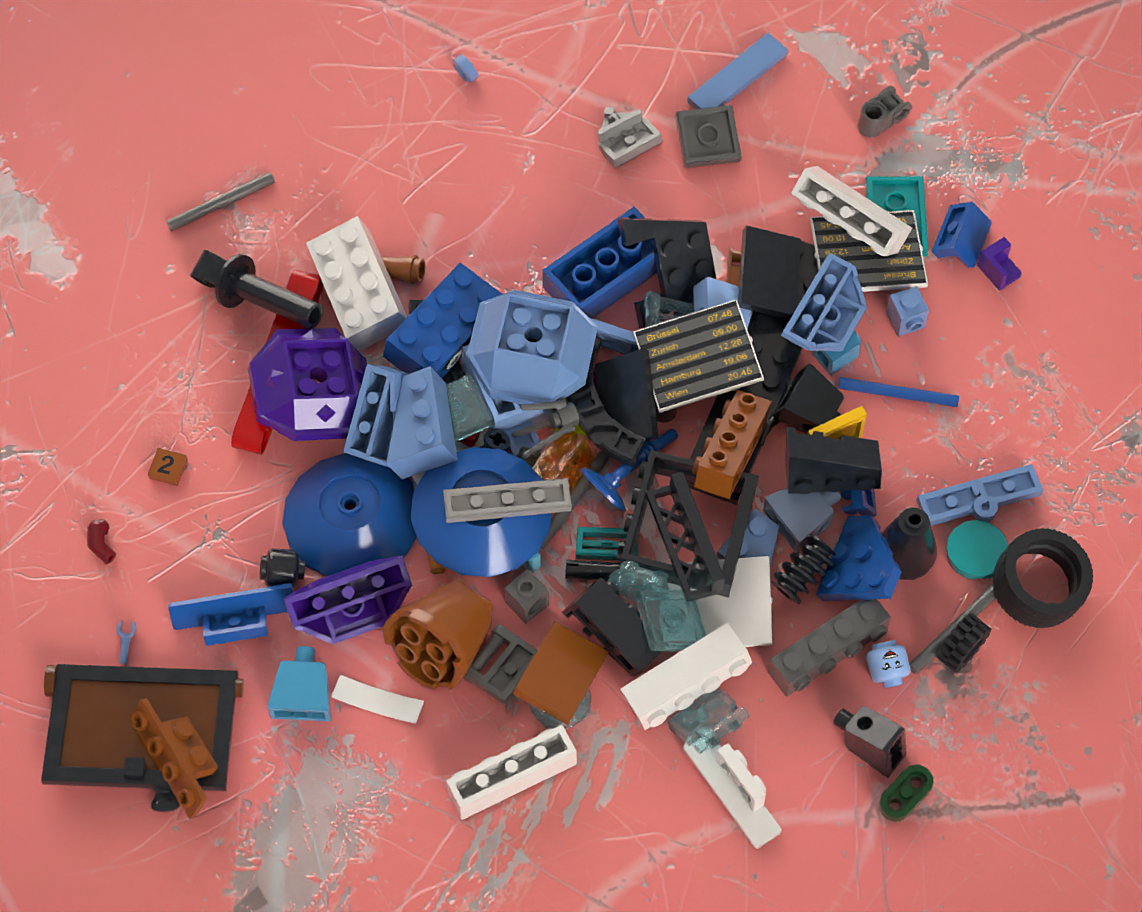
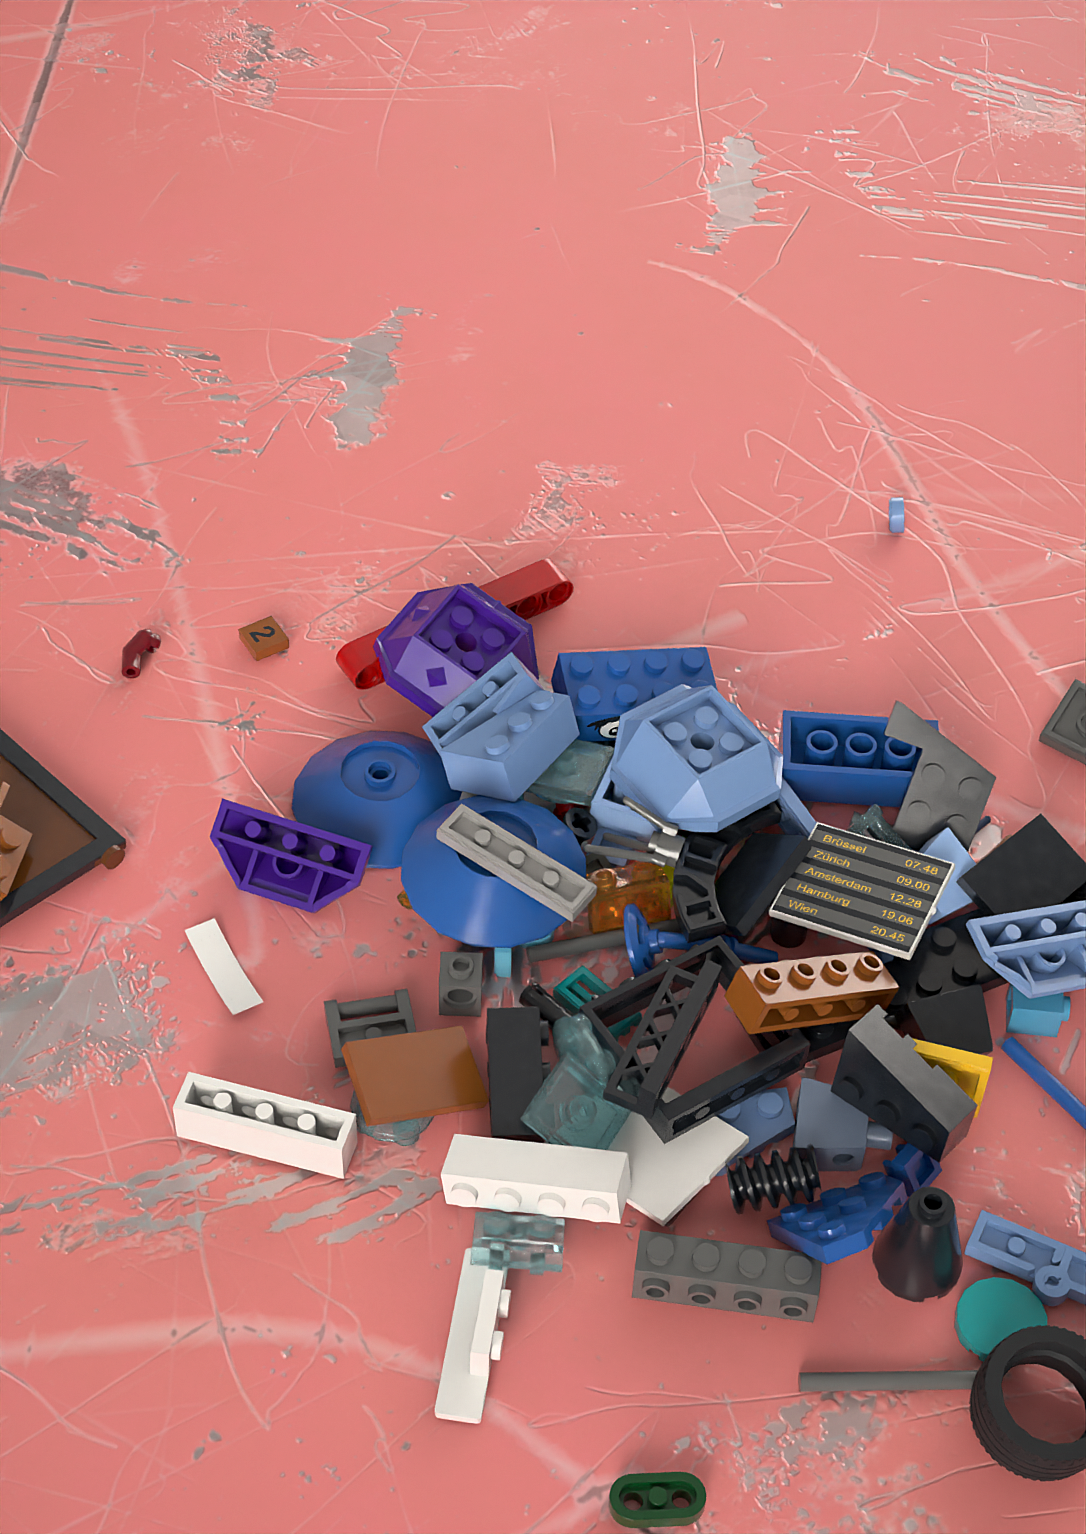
camera: 40 degrees right, 15 degrees down
medium blue hand [117,620,137,664] -> none
dark grey bar [166,172,275,231] -> none
blue bracket [168,583,294,646] -> none
black piece [190,250,323,329] -> none
black head [259,548,305,589] -> none
dark azure torso [268,646,331,721] -> none
white brick [306,216,407,351] -> none
dark orange cone [382,255,426,284] -> none
dark orange cone [383,579,492,690] -> none
light grey slope [598,107,663,168] -> none
torso [833,706,907,778] -> none
light blue head [866,640,911,688] -> none
black tyre [936,613,992,673] -> none

